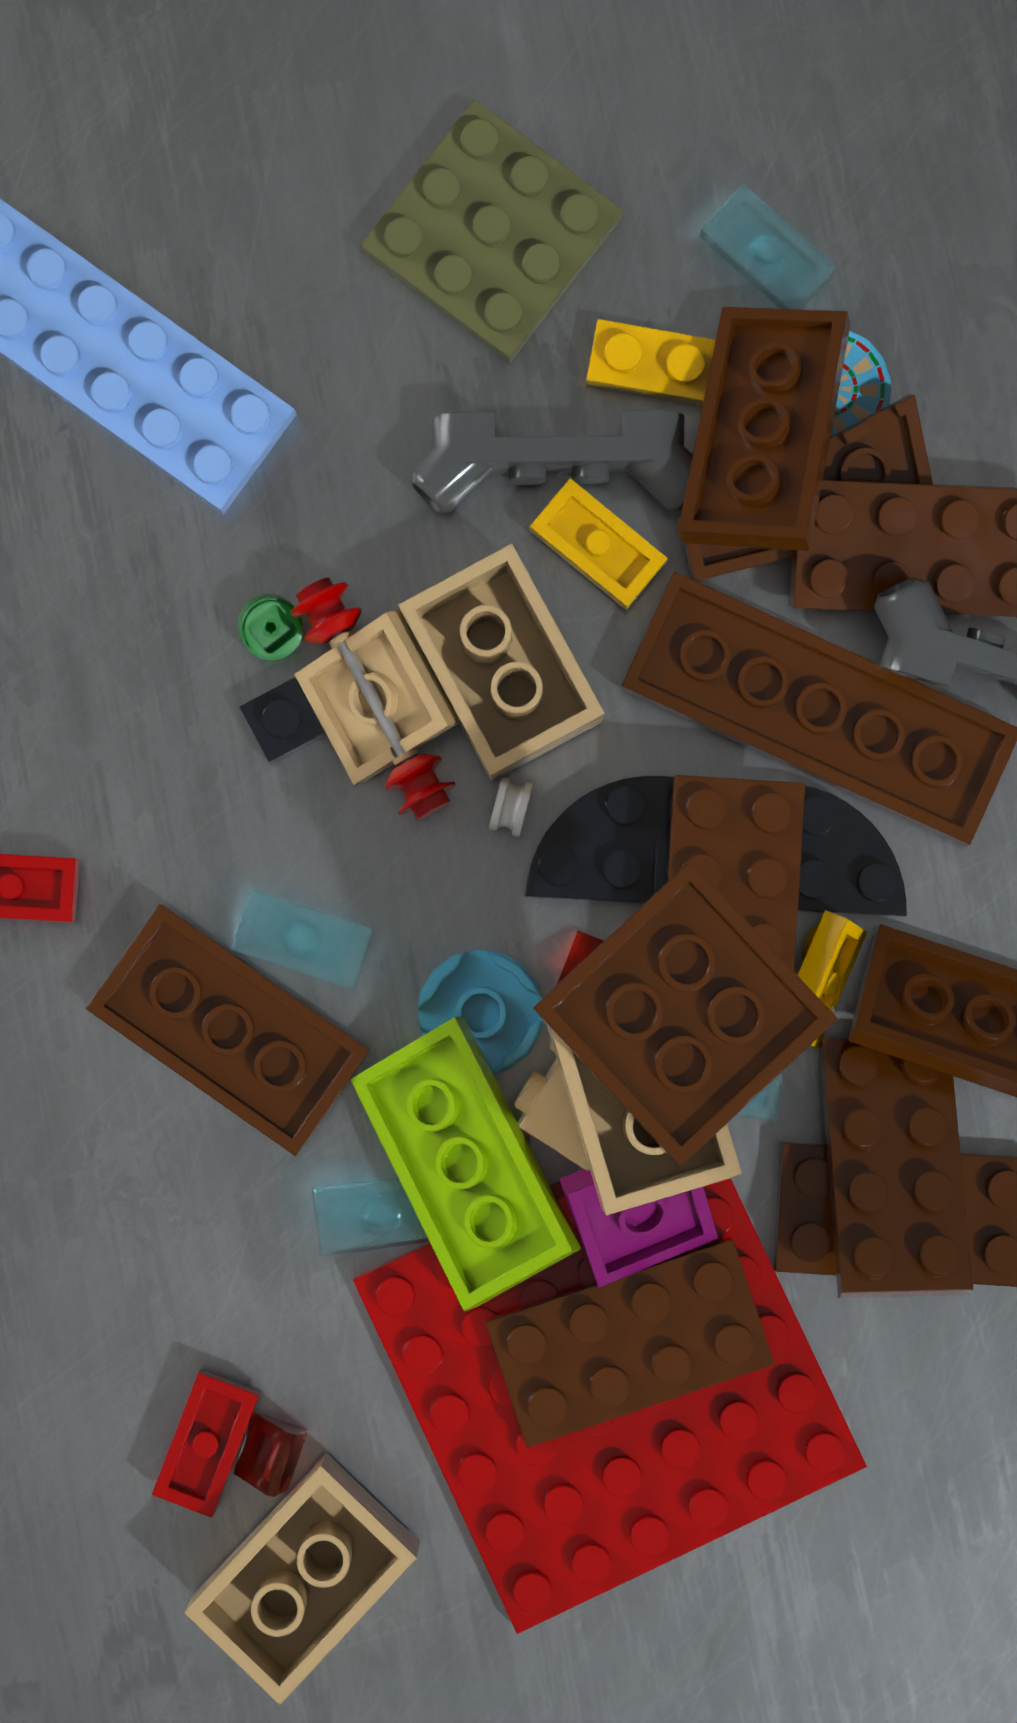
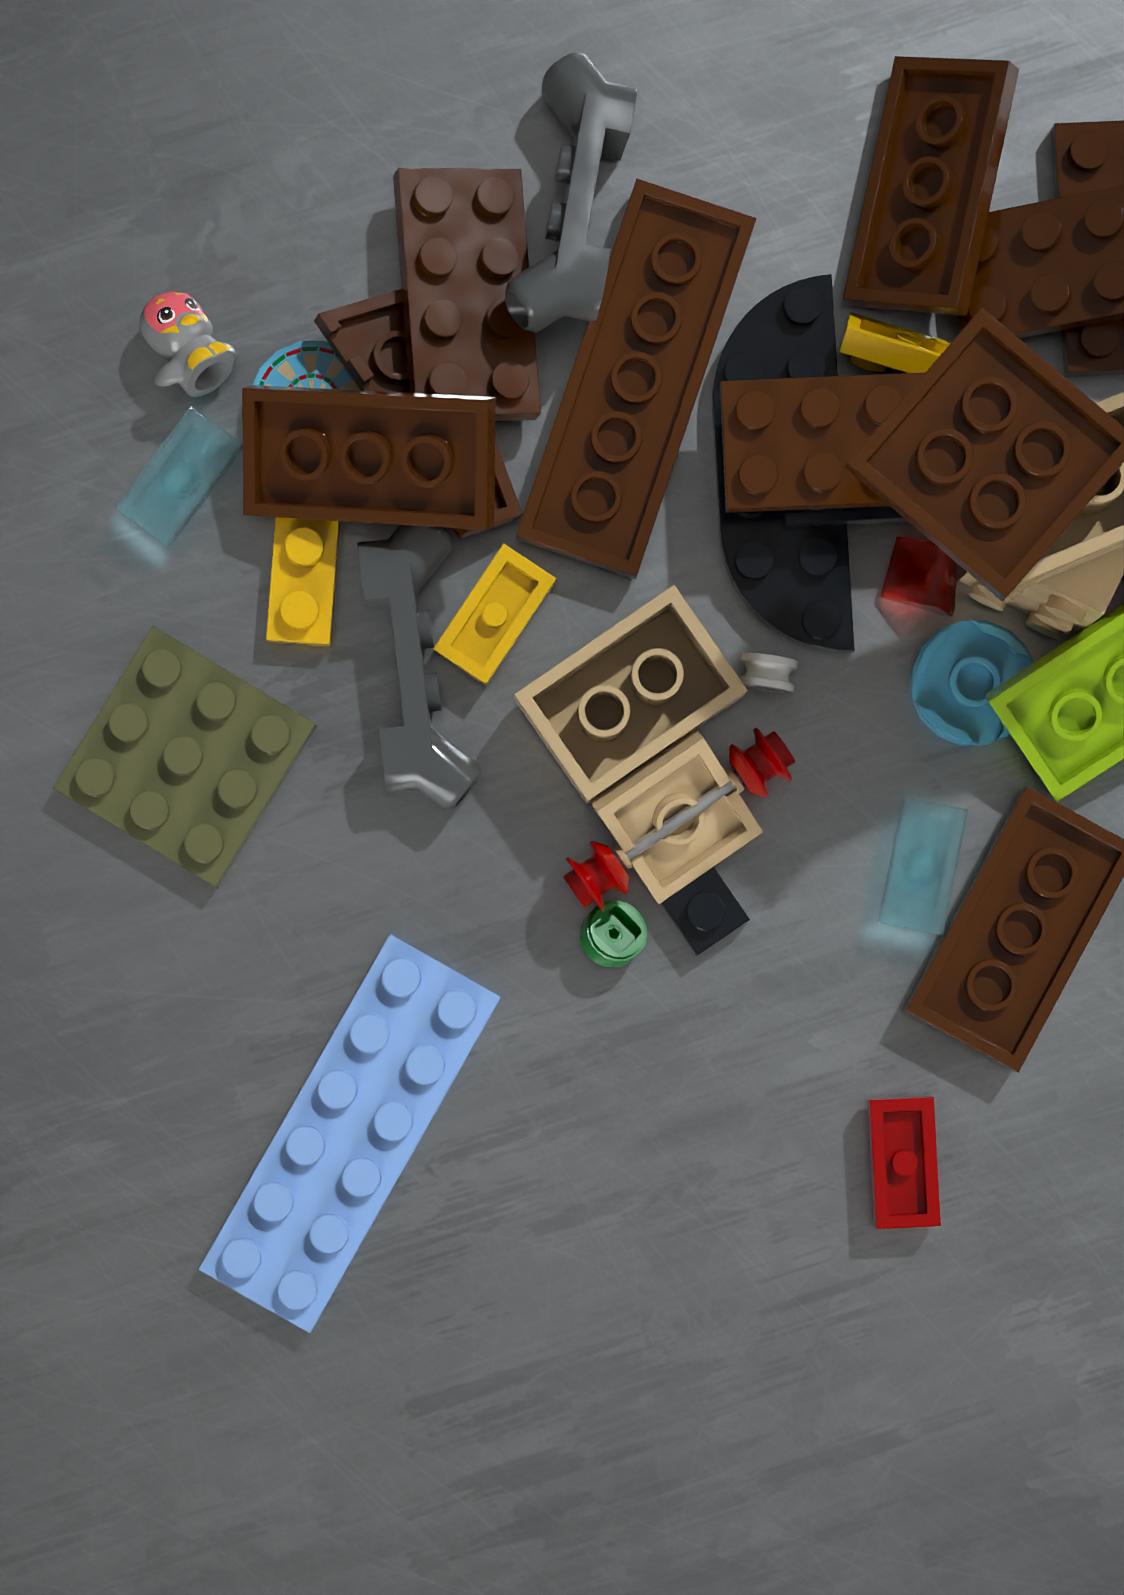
camera: 100 degrees left, 0 degrees up
none -> light grey animal [140,291,236,397]

